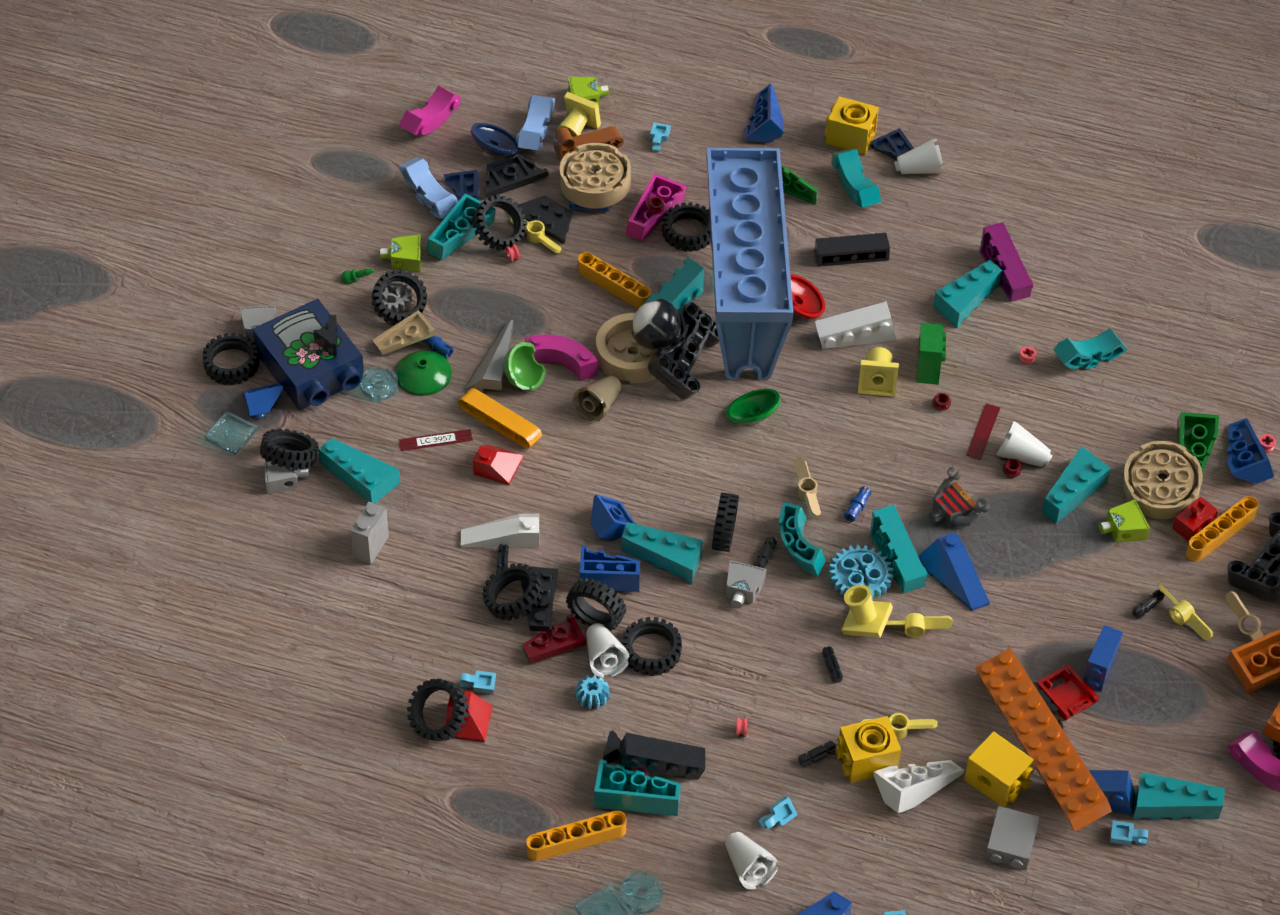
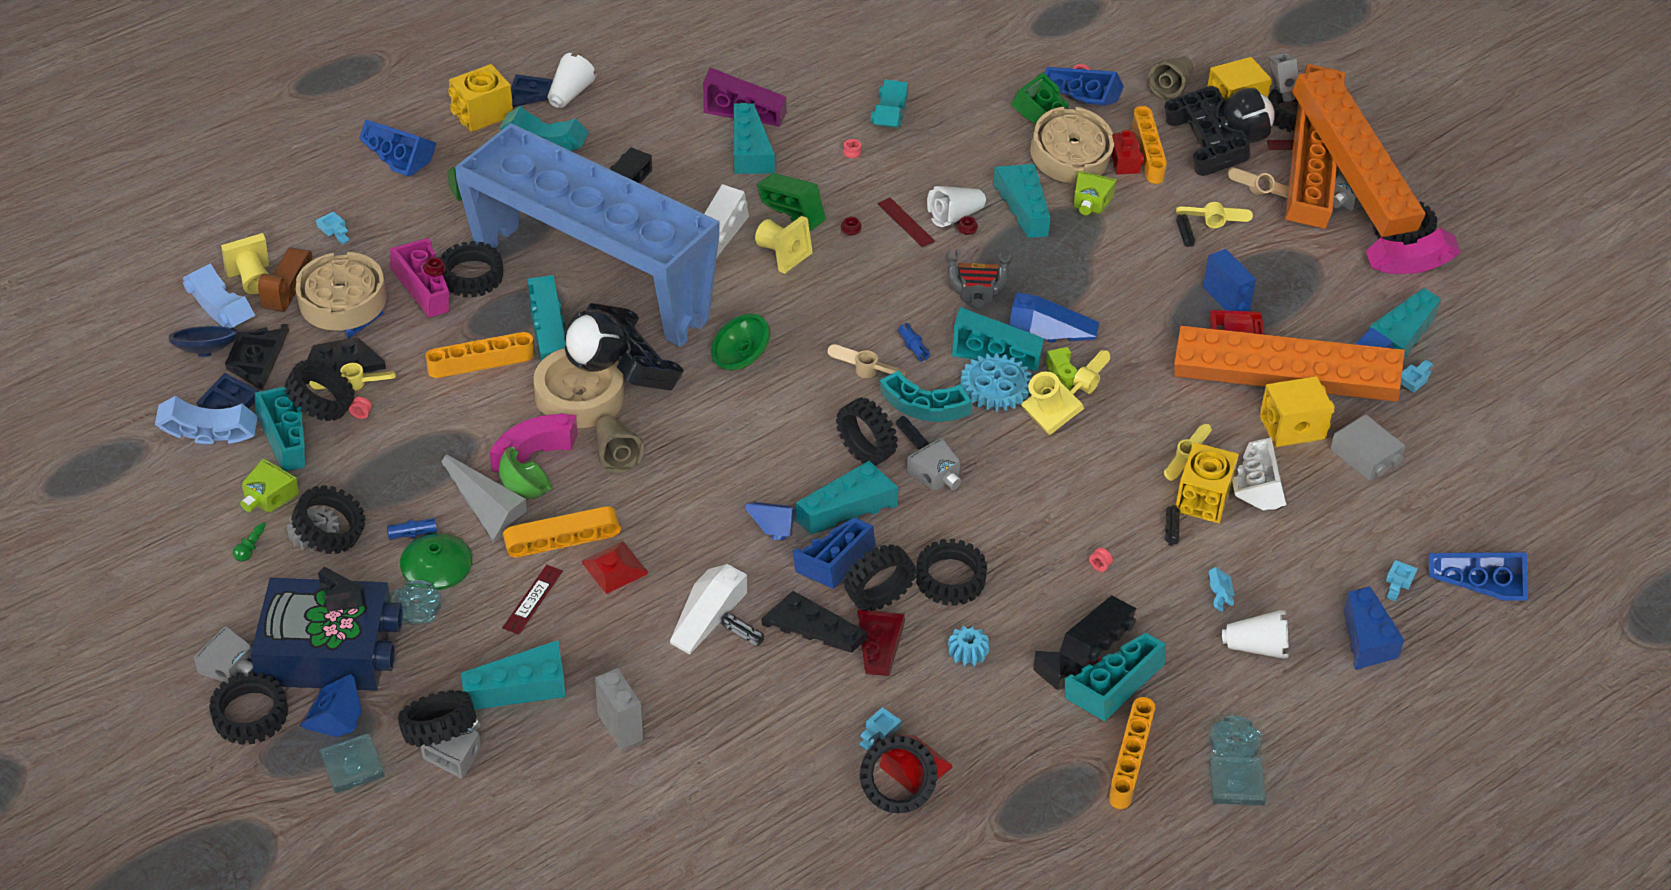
camera: 55 degrees left, 5 degrees down
tan wing [372,310,437,355] -> none
dark pink brick [399,85,462,136] -> none
black tyre [482,563,543,621] -> none
lime torso [568,77,609,106] -> none
white cone [586,623,629,678] -> none
black axle [822,646,843,683] -> none
none -> lime leg [1046,347,1077,390]

